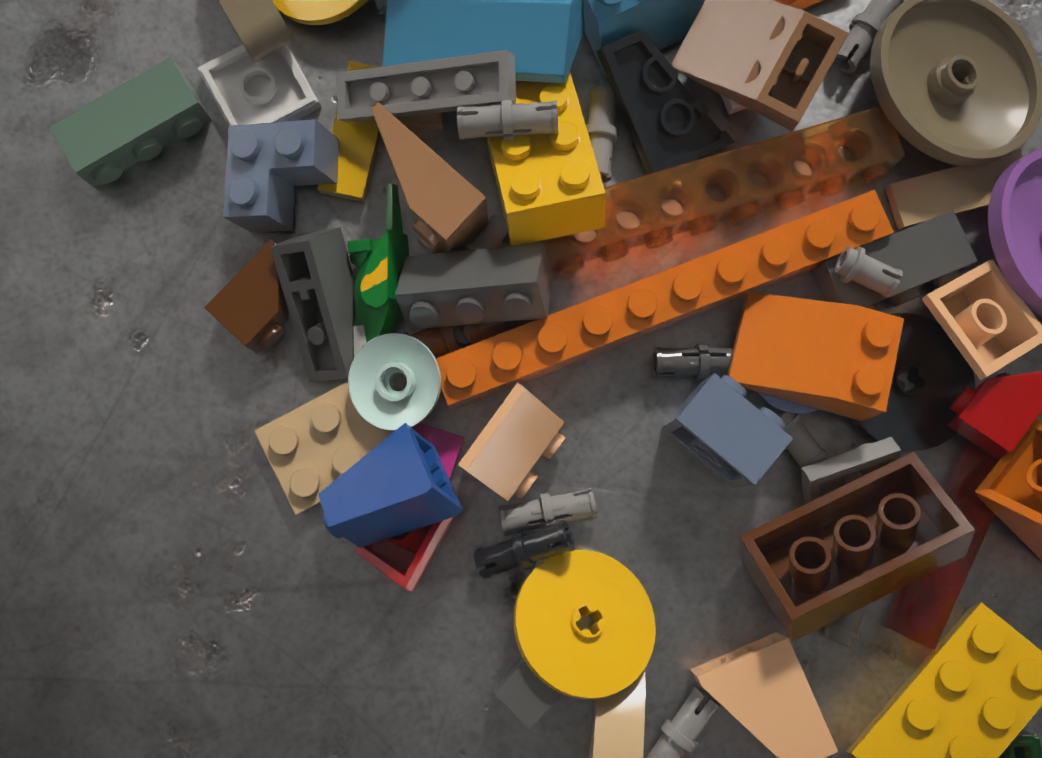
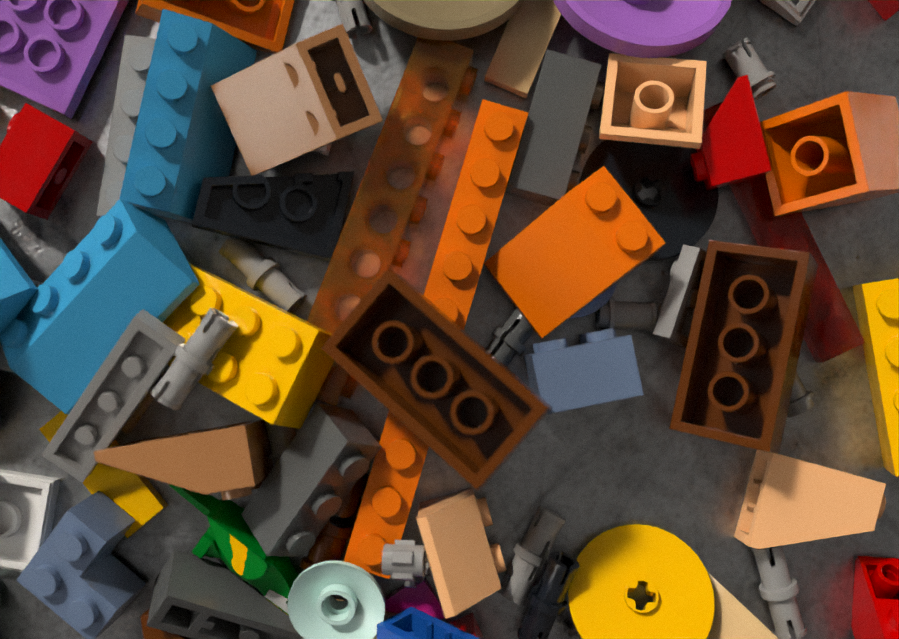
camera: 50 degrees left, 5 degrees up
light grey pin [834,246,903,298] -> none
none -> reddish brown brick [321,268,553,490]
none -> light grey bar [382,540,430,588]

